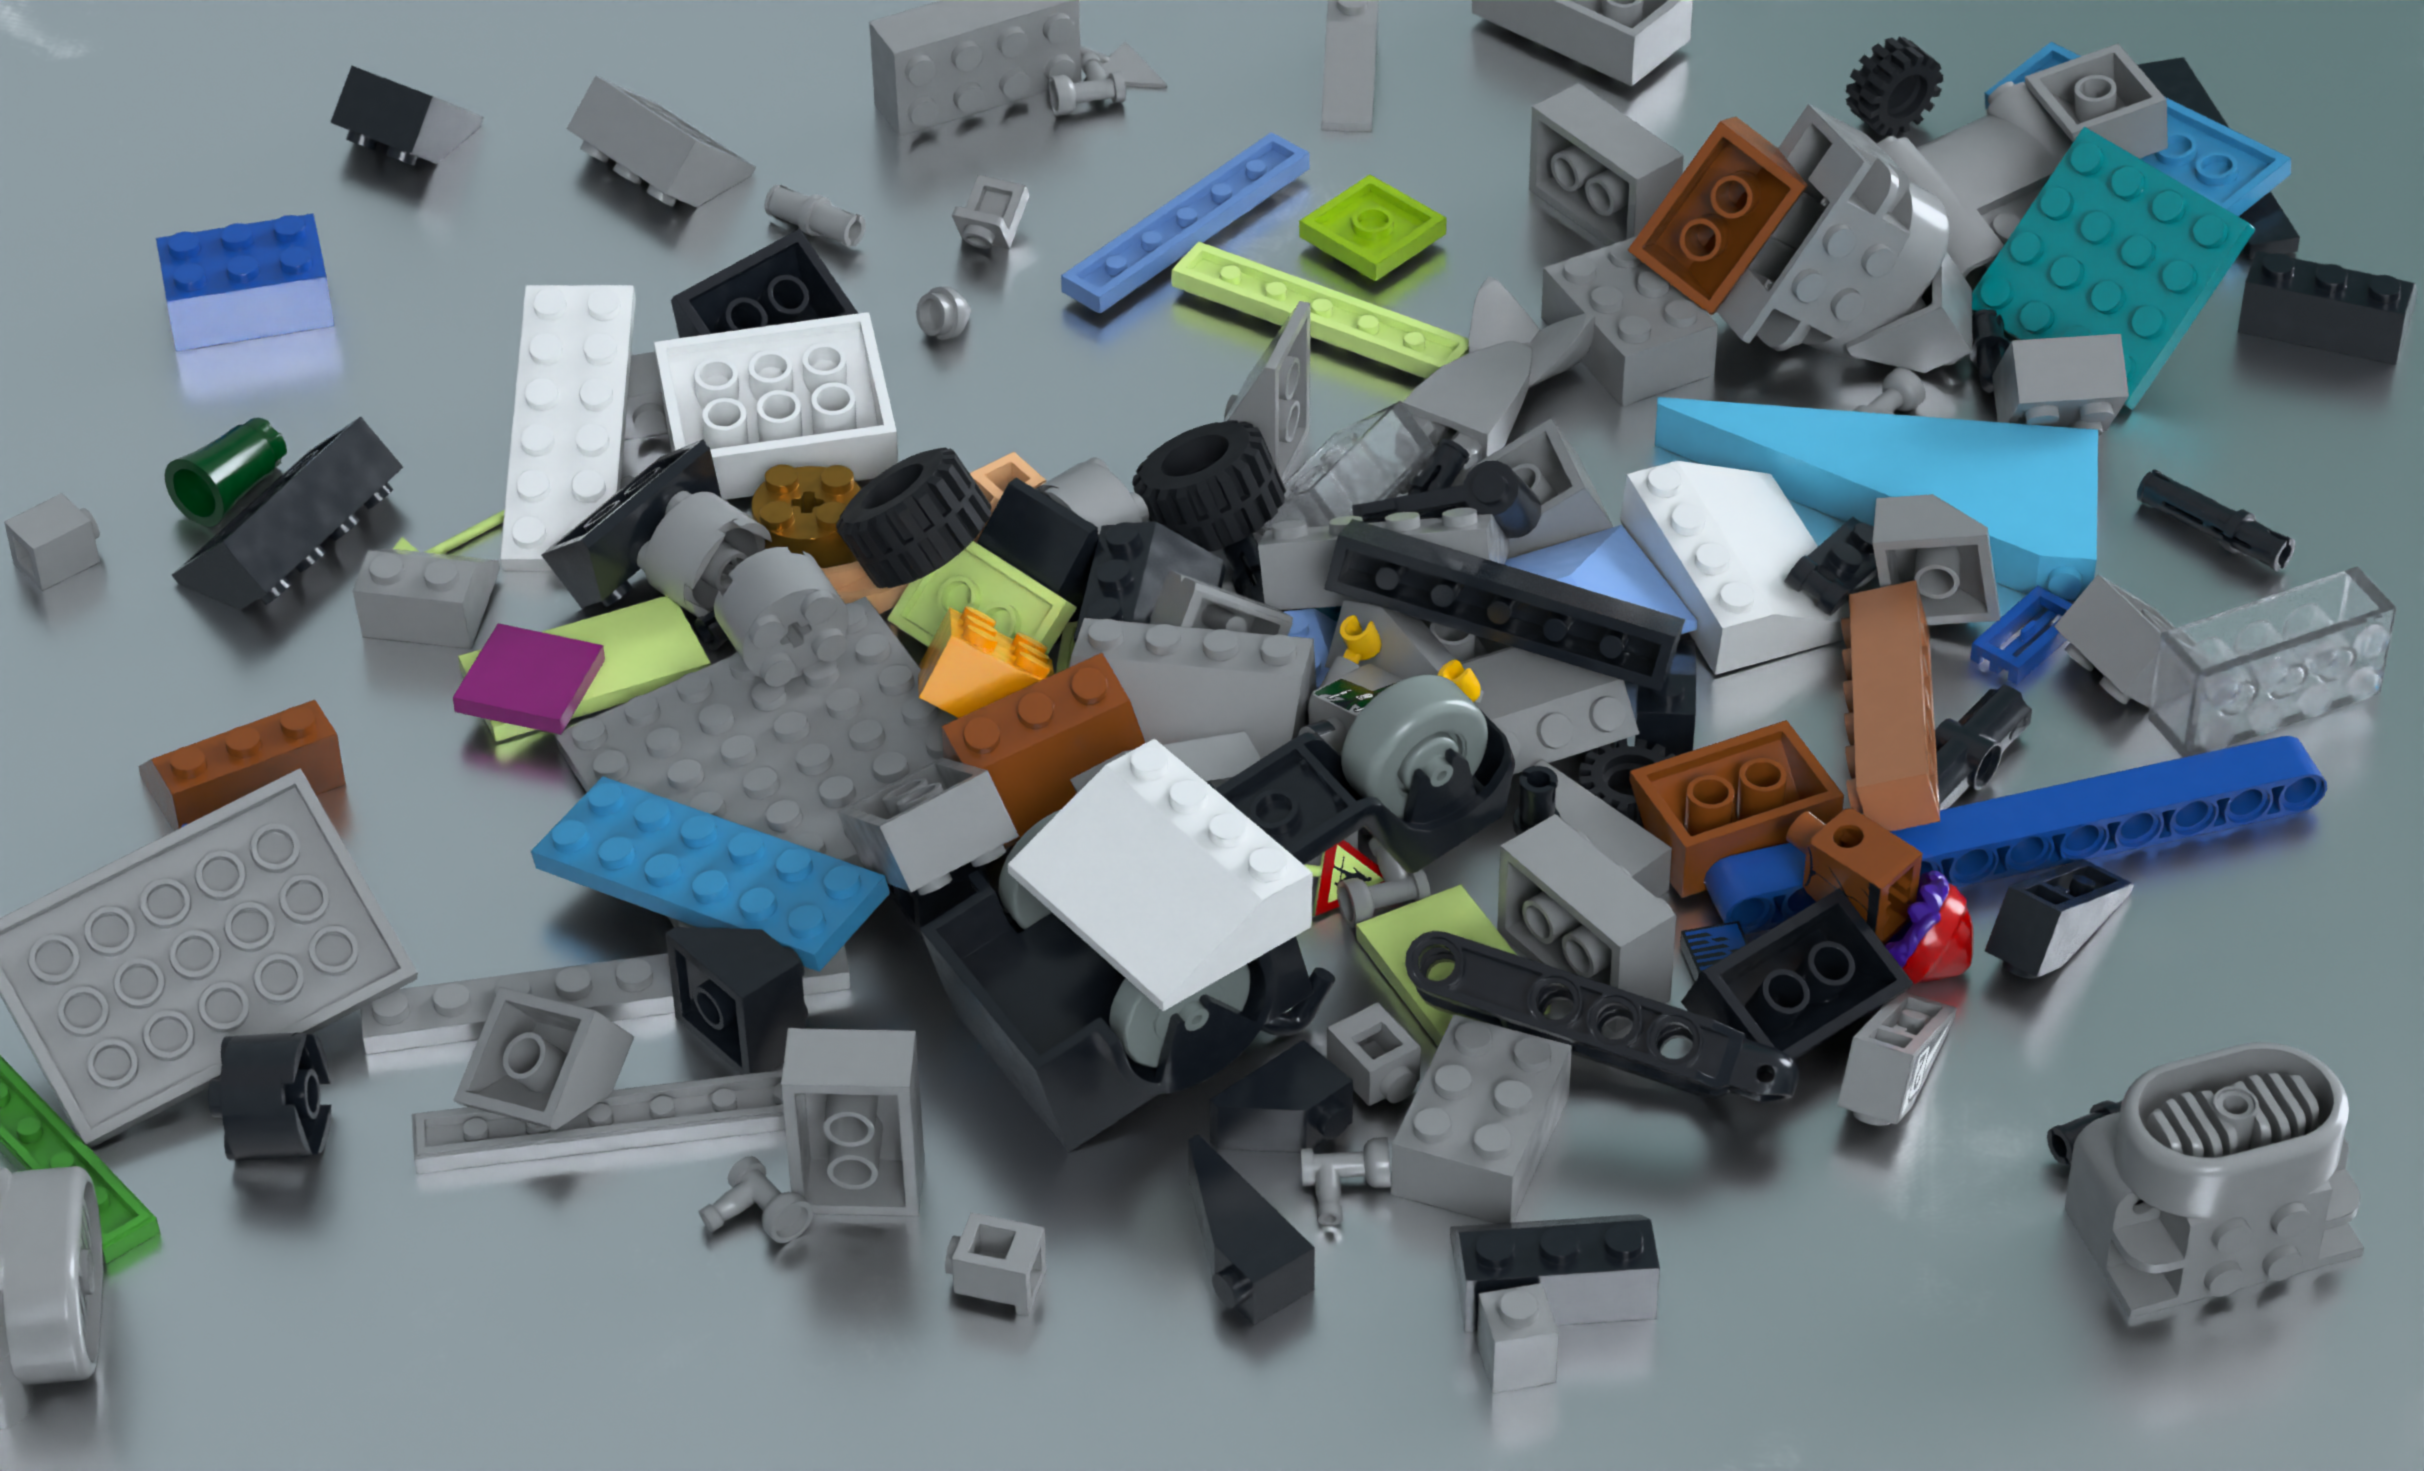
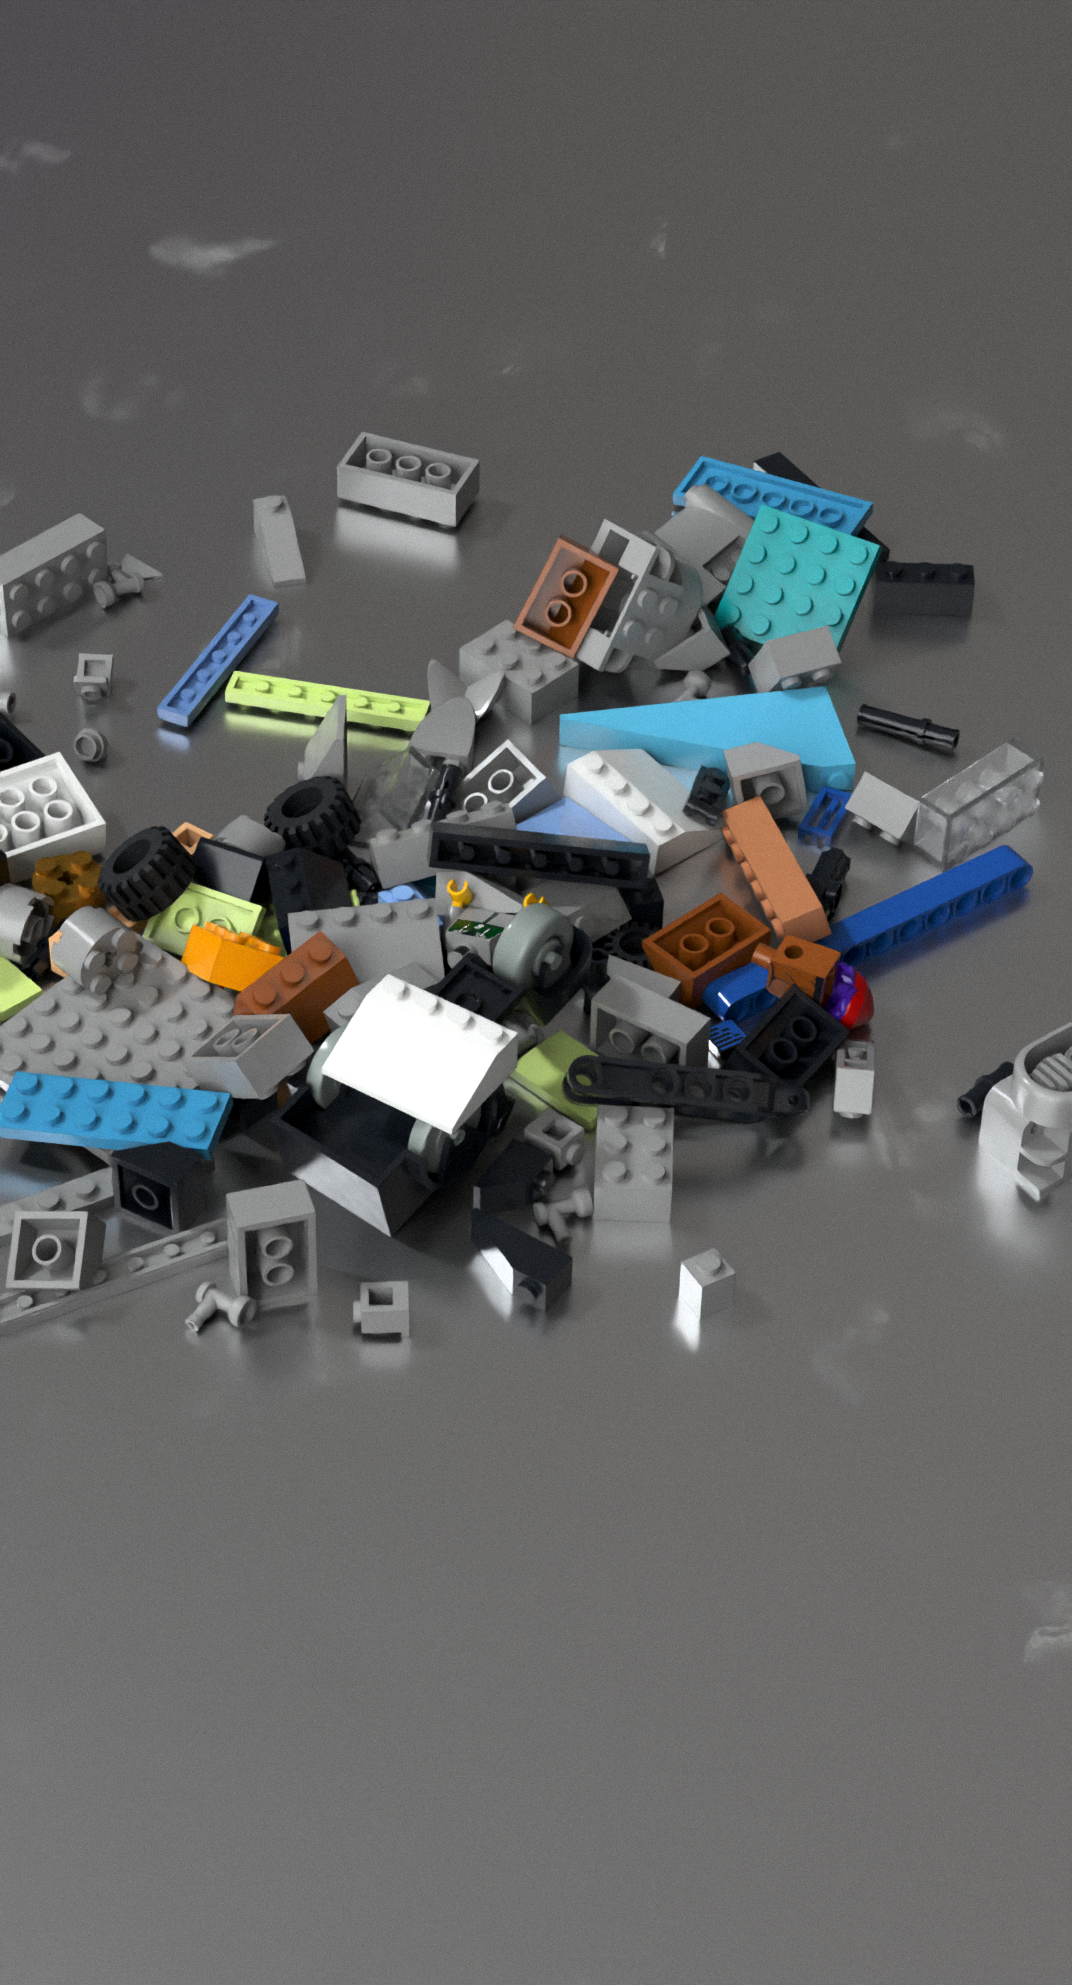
camera: 20 degrees left, 0 degrees up
light grey brick [1150,570,1293,636] -> none
lime plate [1299,174,1447,281] -> none
black piece [1352,461,1541,538] -> none
black slope [1450,1214,1660,1332] -> none
light grey brick [1529,83,1684,246] -> none
black tyre [1846,37,1943,137] -> none
black slope [1985,859,2134,978] -> none
light grey slope [2025,43,2168,159] -> none

